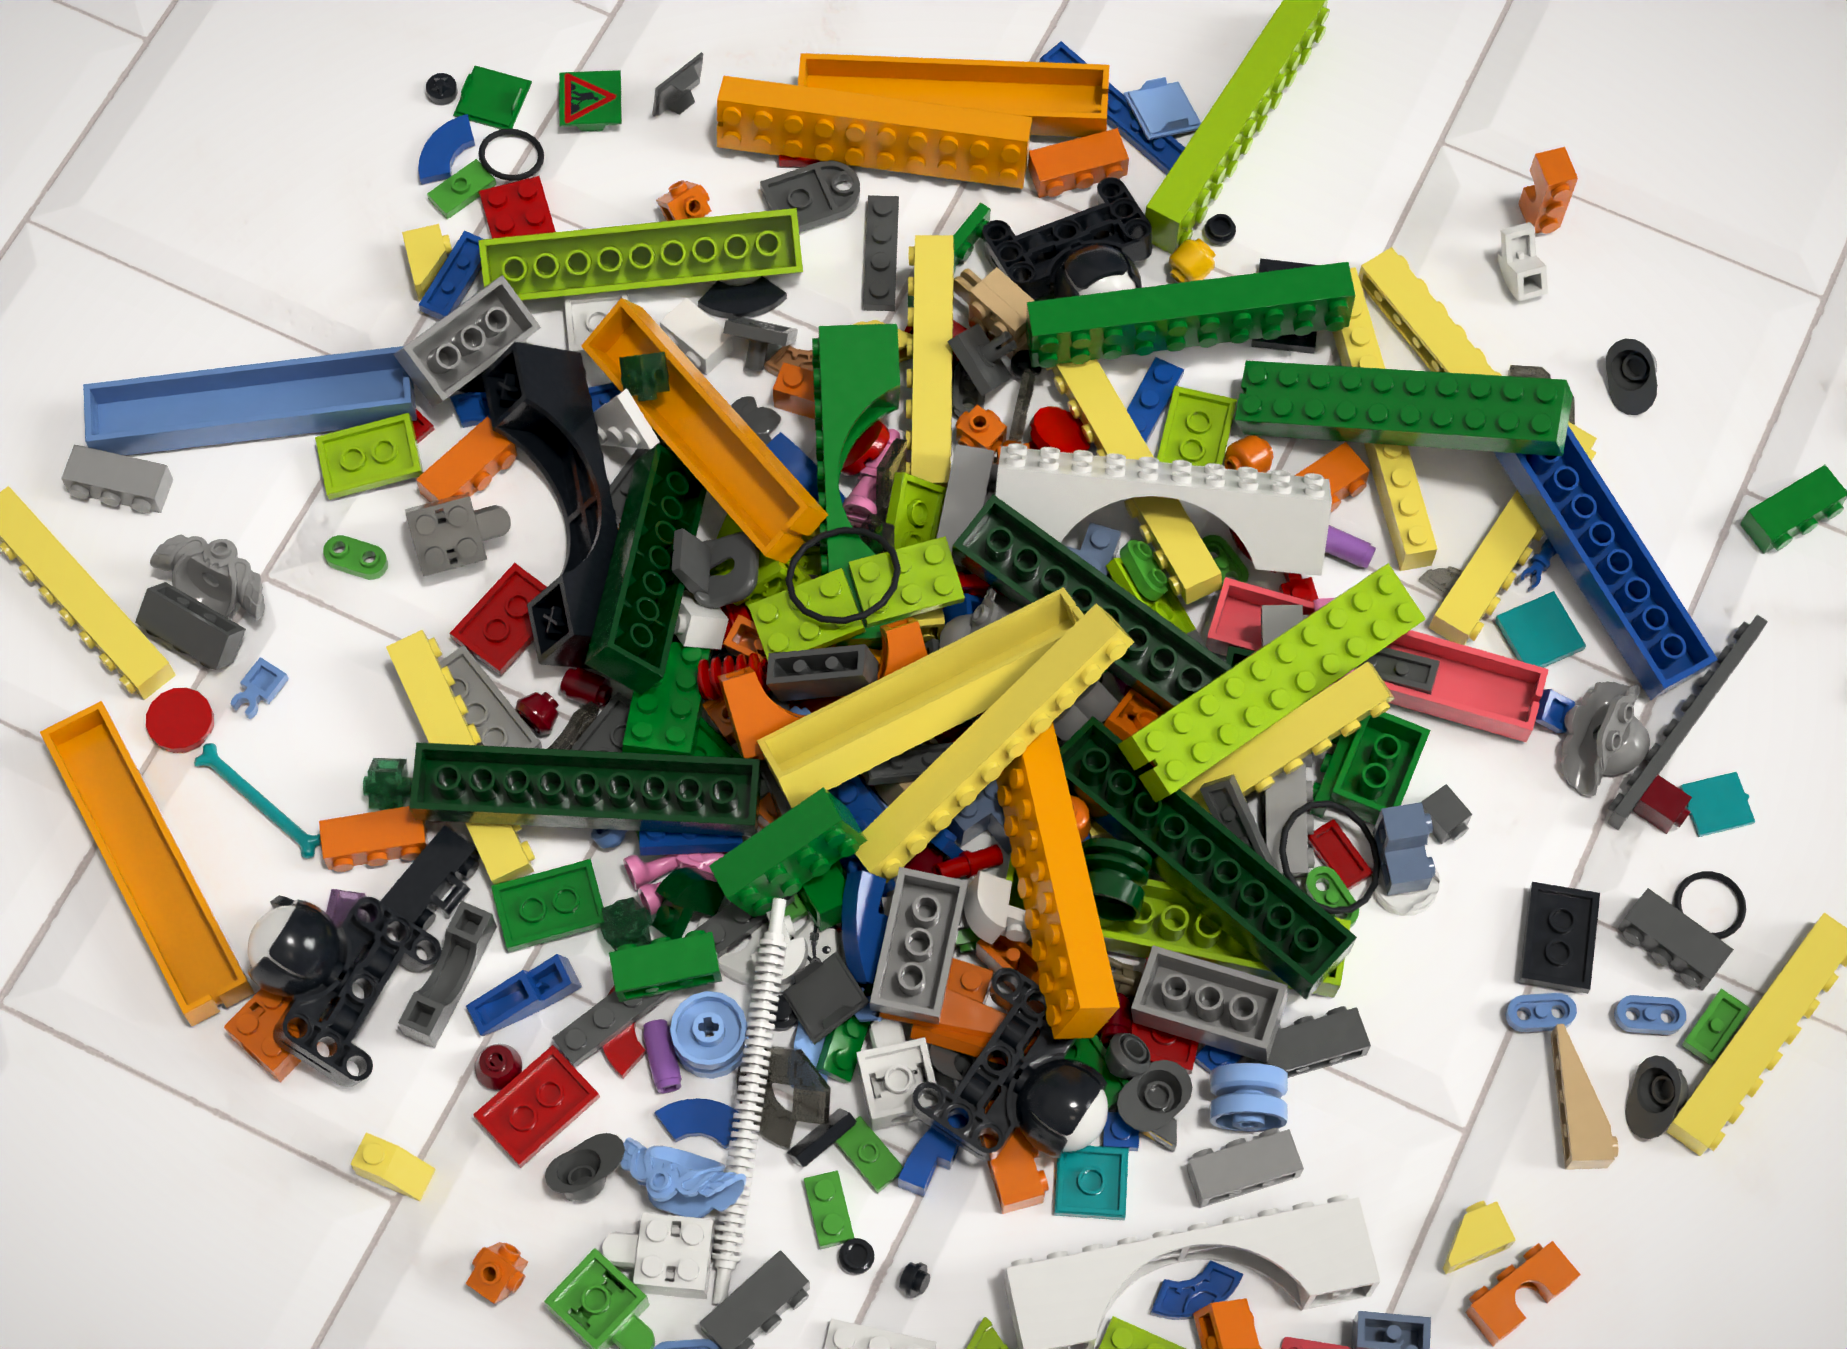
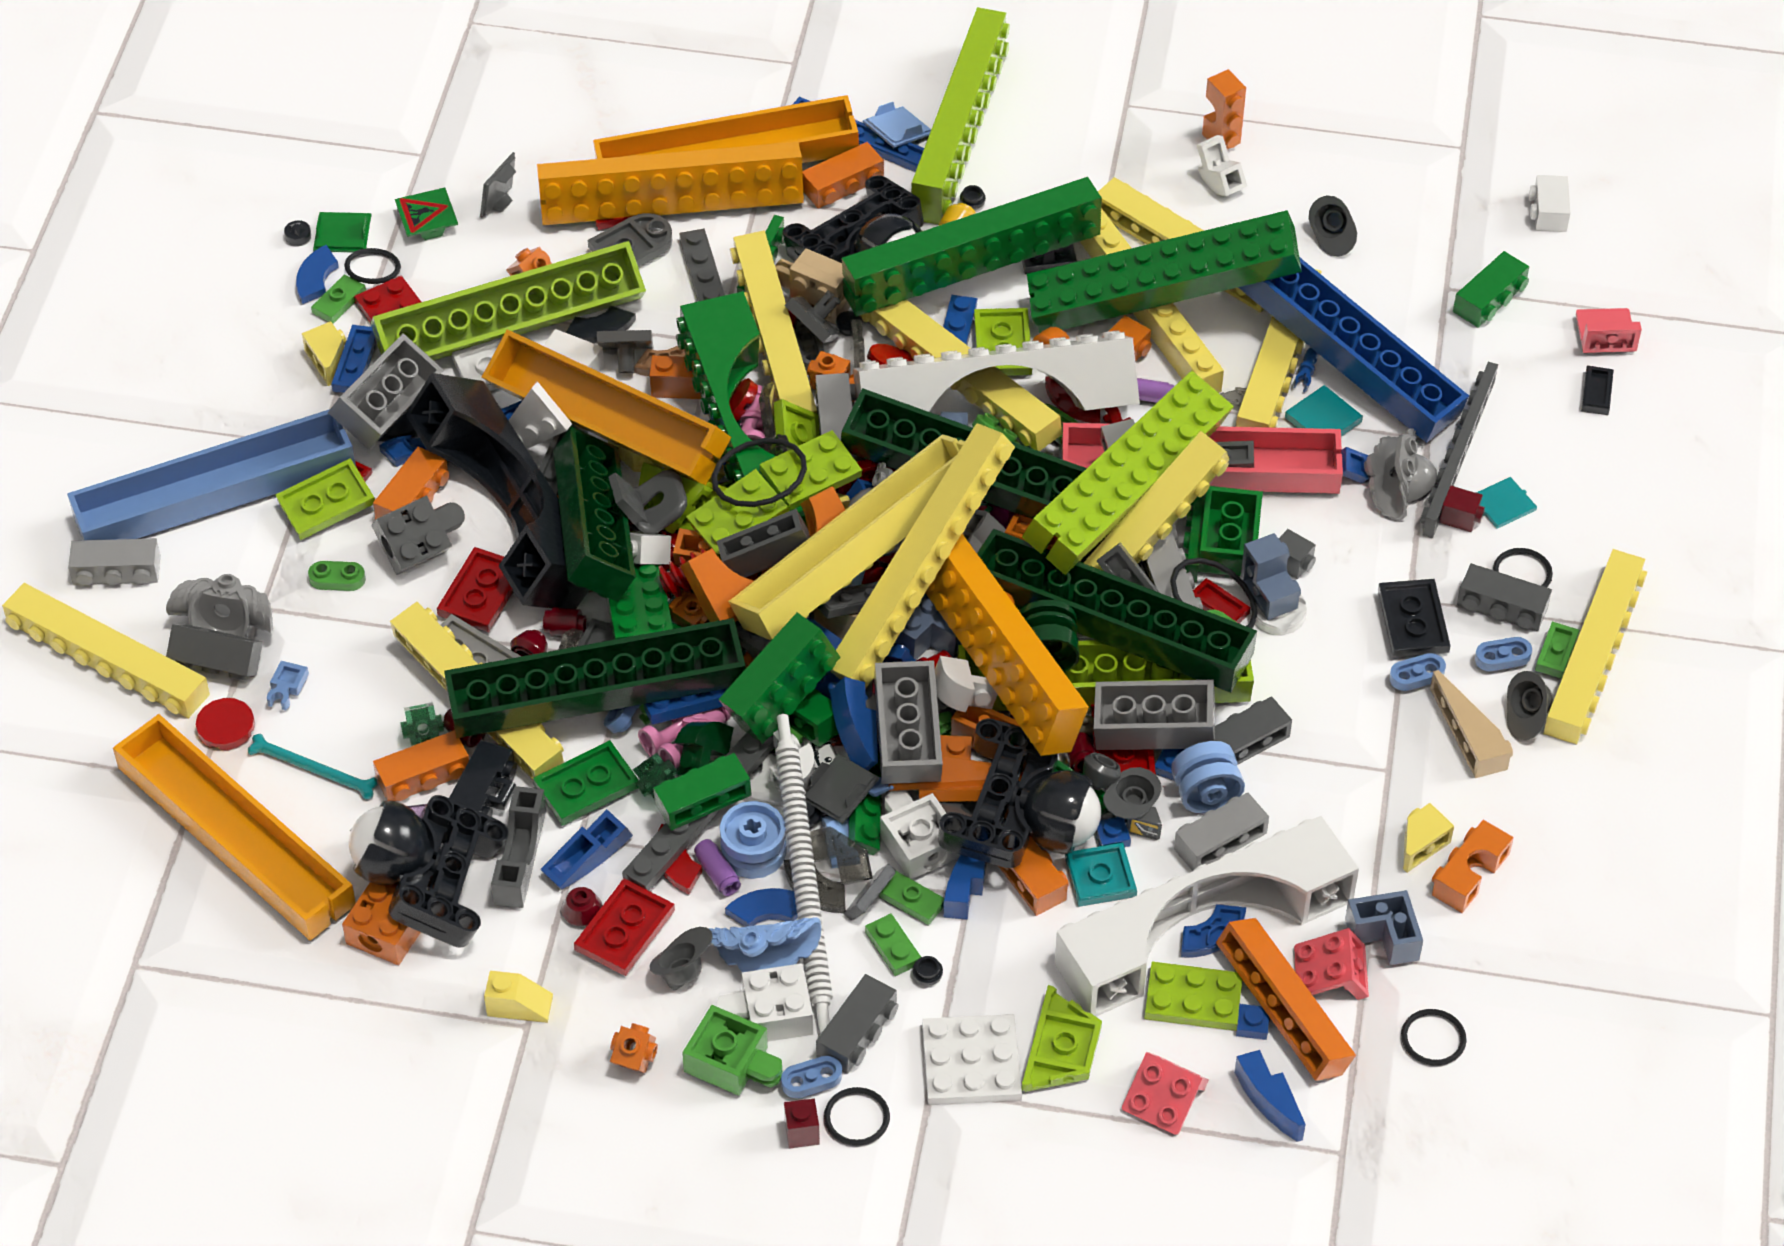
camera: 15 degrees left, 15 degrees down
clear green brick [619,352,670,401] -> none
black plate [899,1262,930,1298] -> none

